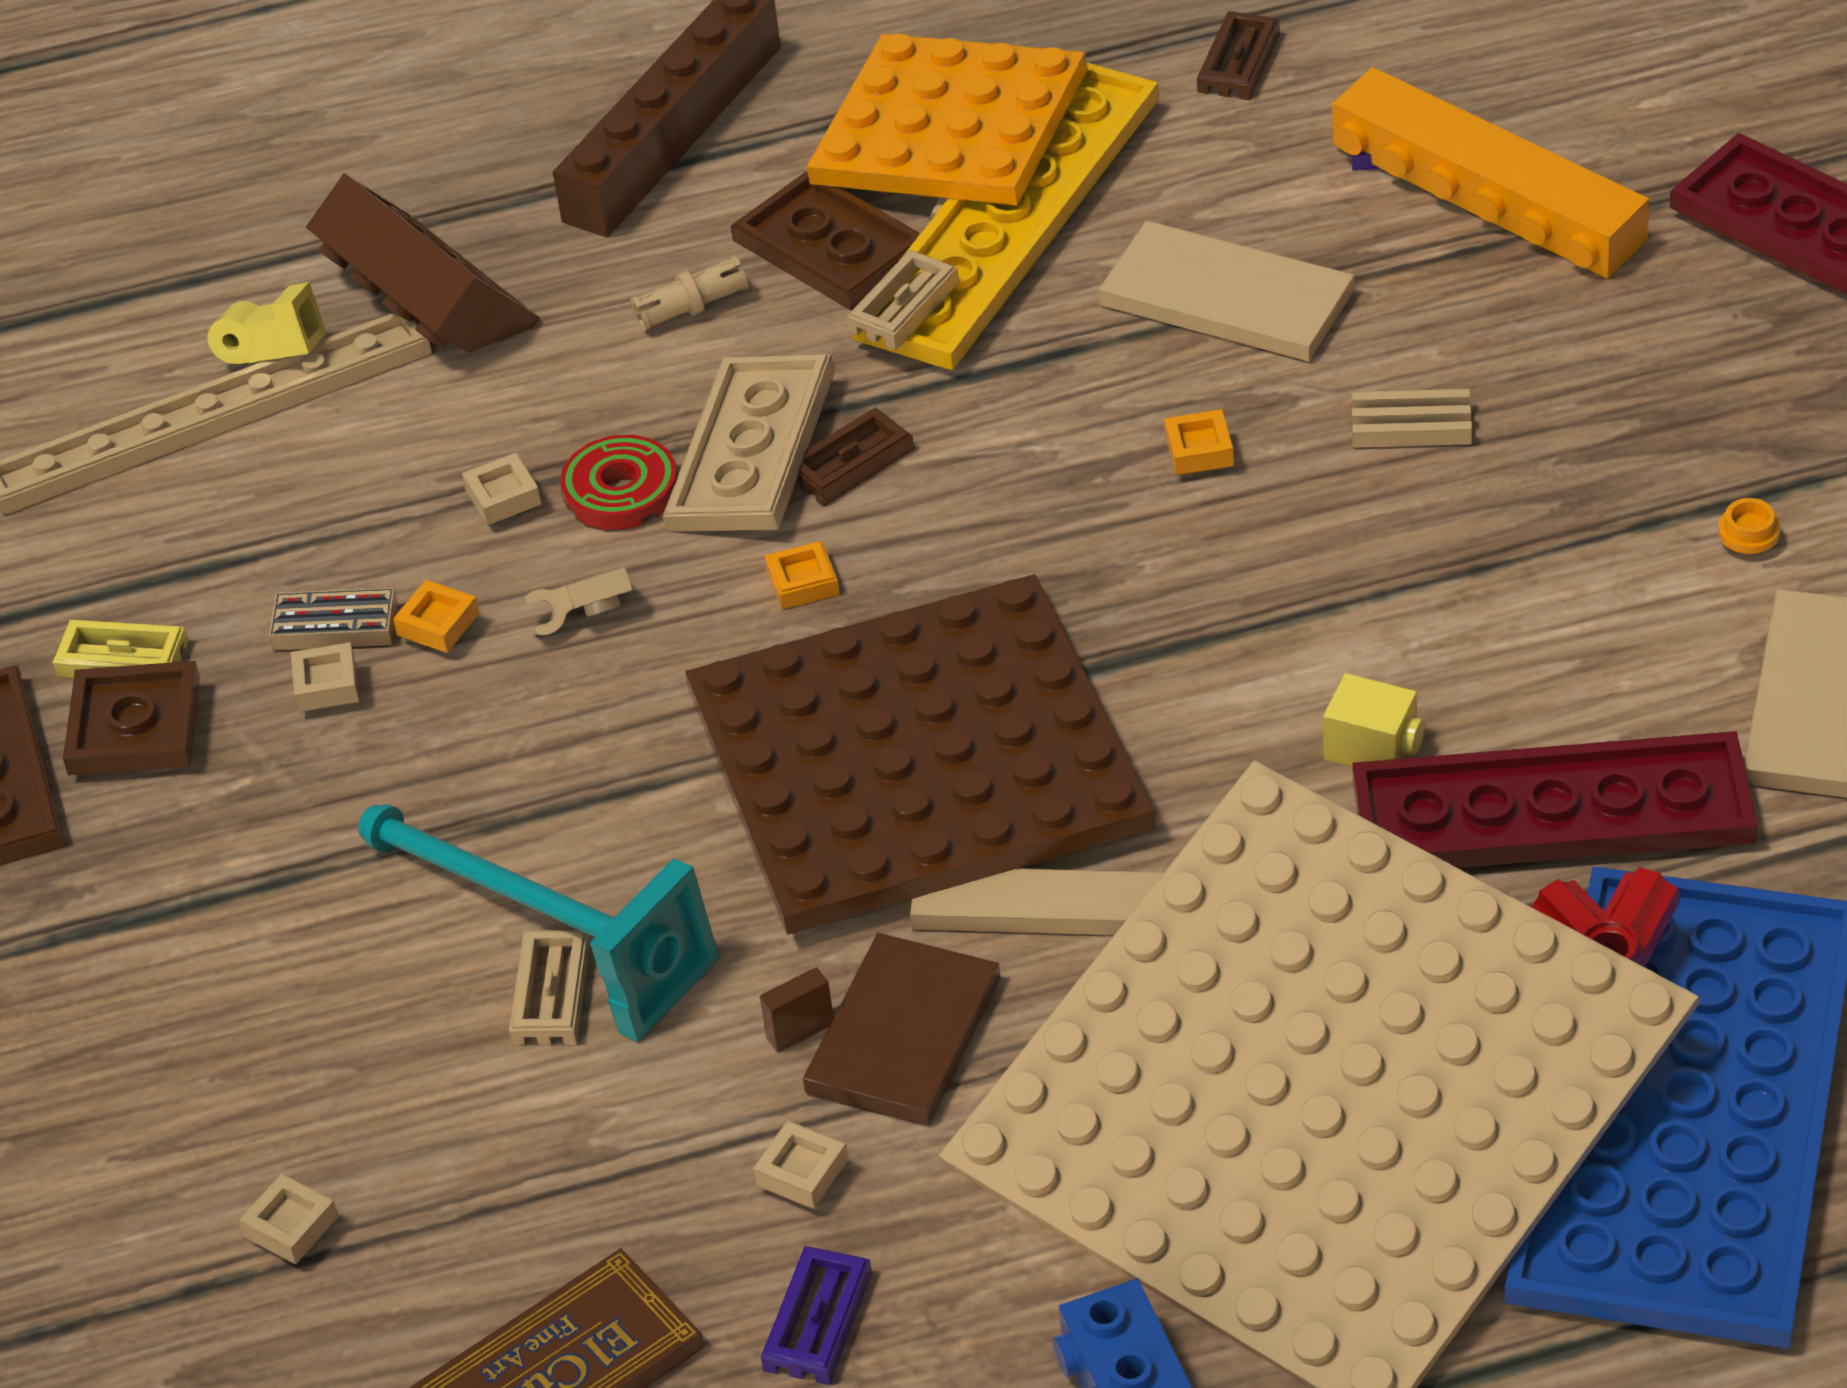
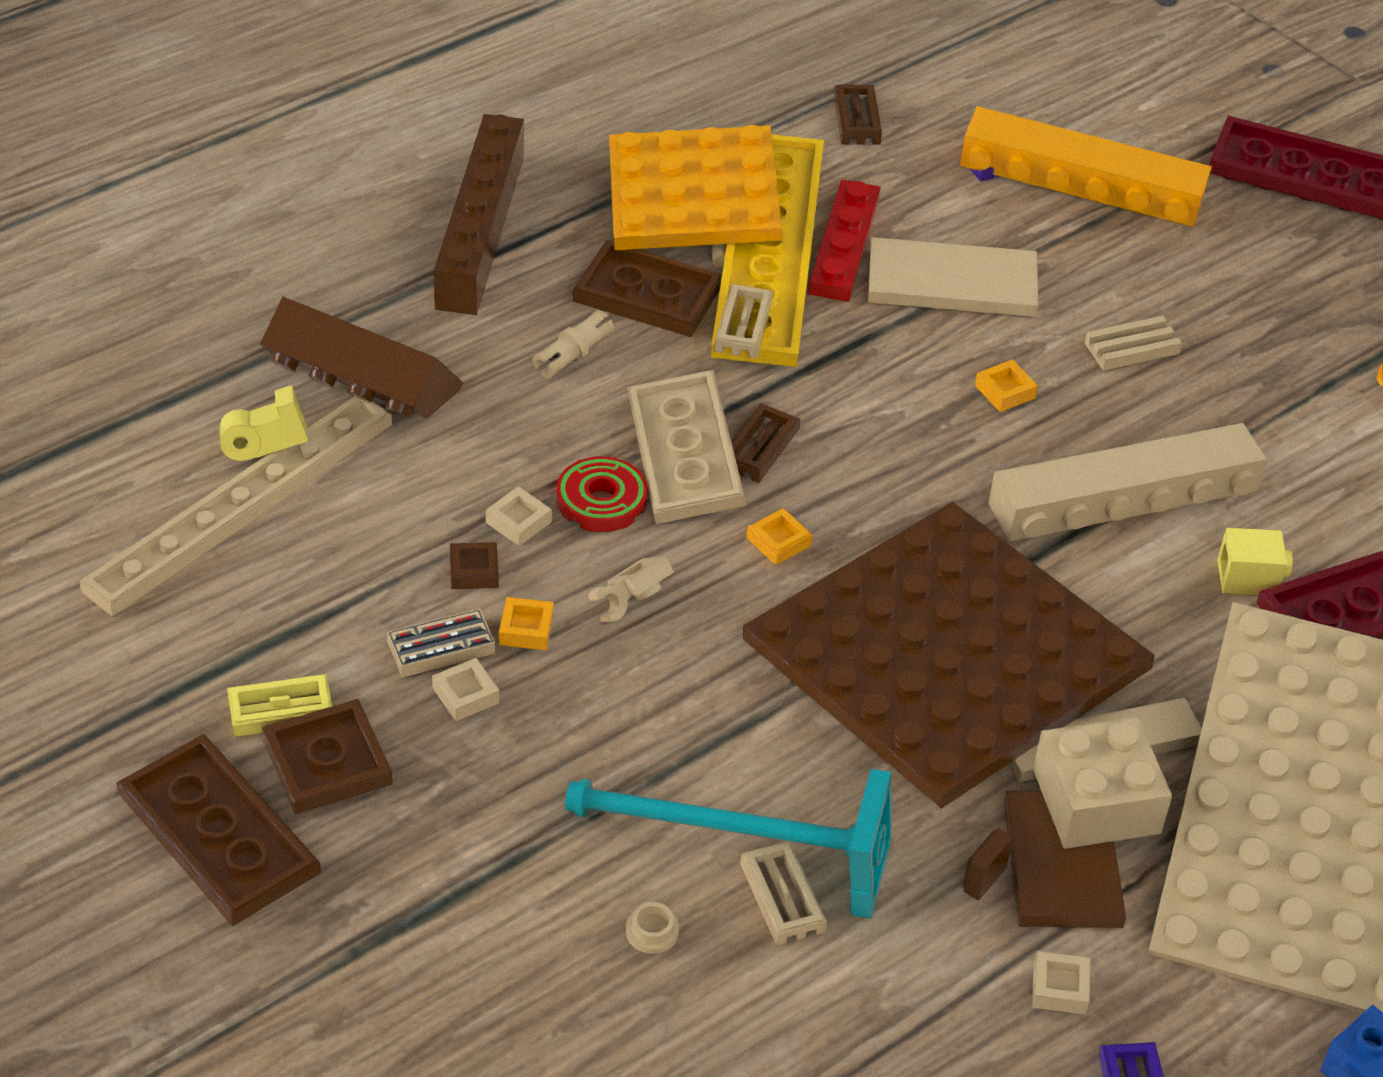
camera: 30 degrees left, 0 degrees up
none -> reddish brown tile [450,542,499,589]
none -> tan plate [626,902,679,954]
none -> red plate [808,179,881,302]
none -> tan brick [988,423,1267,542]
none -> tan brick [1033,717,1172,849]

